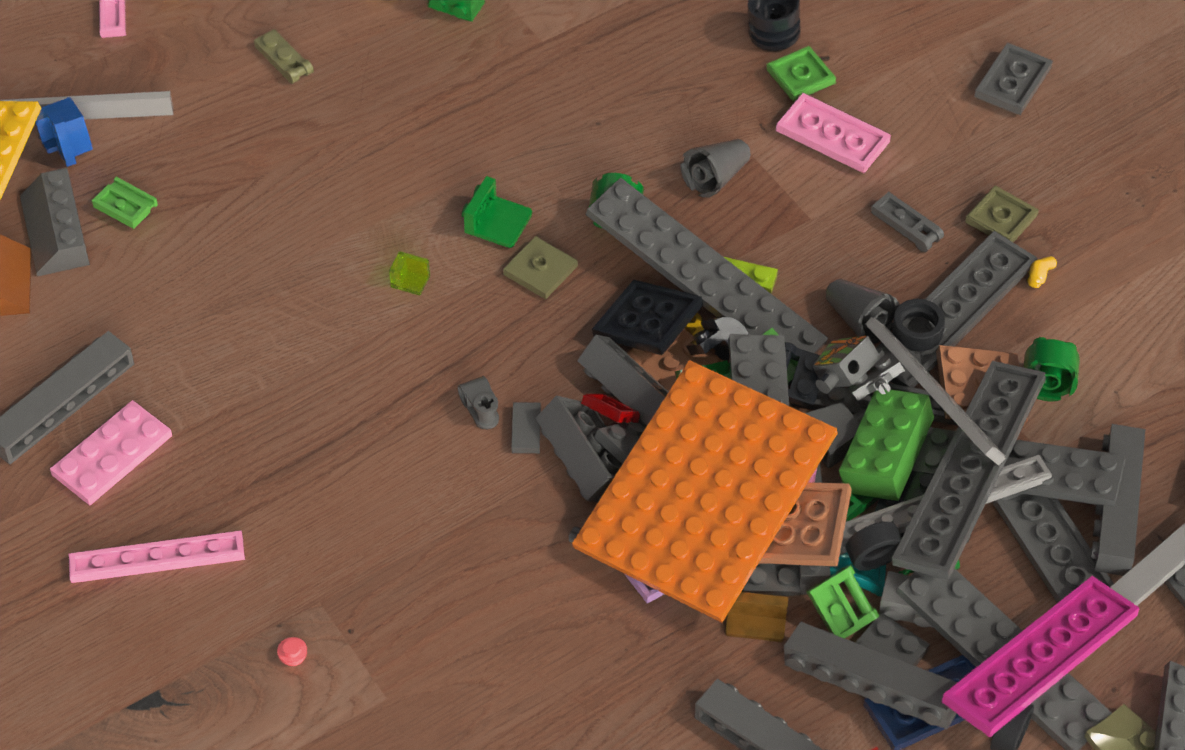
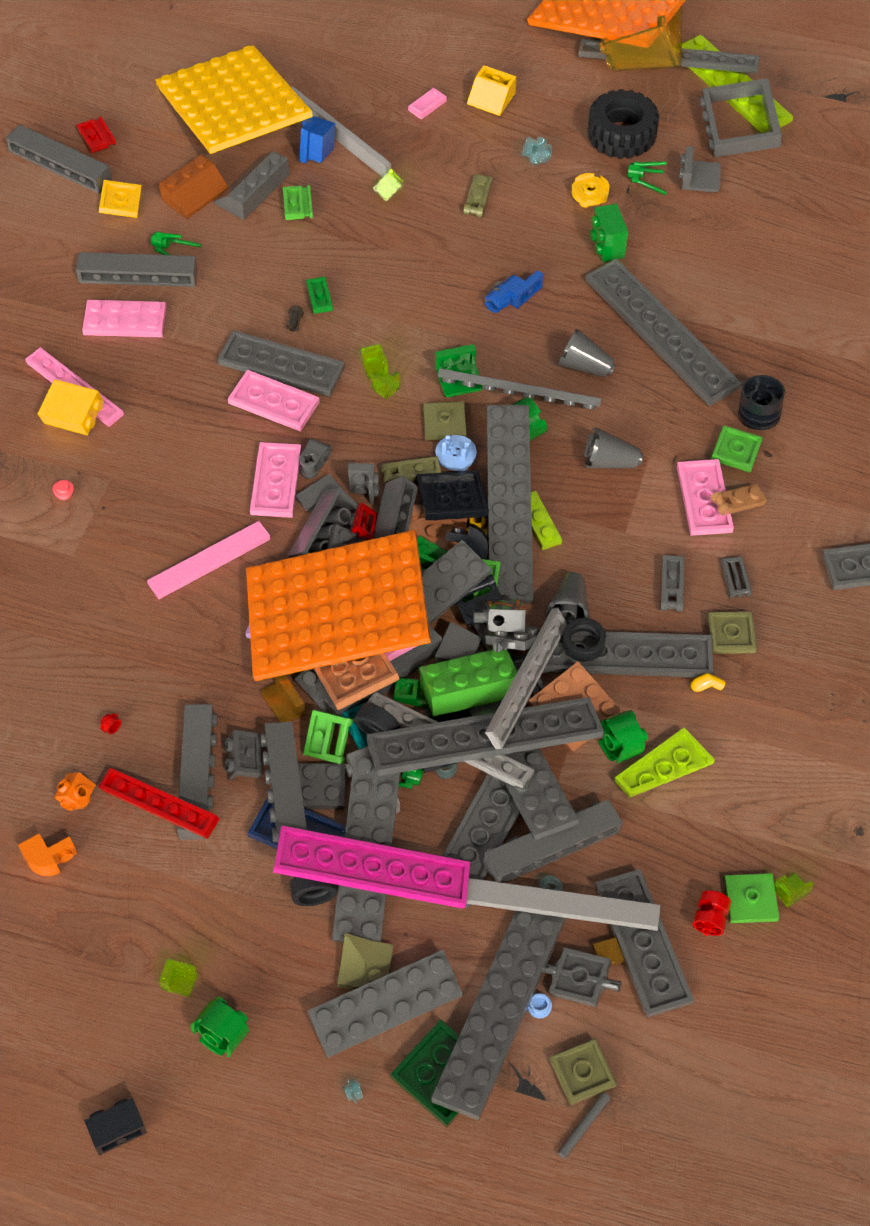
camera: 50 degrees right, 5 degrees up
none -> yellow brick [38,379,104,436]
none -> bright pink tile [147,521,270,599]
none -> green plant [151,231,202,255]
none -> dark grey plate [218,330,345,397]
none -> dark grey bracket [224,730,262,781]
none -> bright pink plate [228,370,320,432]
none -> bright pink plate [250,442,302,518]
none -> clear smoke pin [286,305,304,332]
none -> green plate [306,277,333,314]
none -> dark grey bracket [348,463,379,504]
none -> clear neon green panel [371,371,400,400]
none -> clear neon green panel [373,169,404,201]
none -> olive plate [380,456,441,486]
none -> light blue plate [435,435,477,472]
none -> plate [438,368,602,410]
none -> blue plate [484,270,544,313]
none -> clear light blue plate [538,876,563,891]
none -> dark grey cone [558,328,616,378]
none -> dark grey plate [585,259,742,407]
none -> lime wing [614,727,715,798]
none -> medium nougat plate [710,484,767,516]
none -> dark grey tile [721,556,752,599]

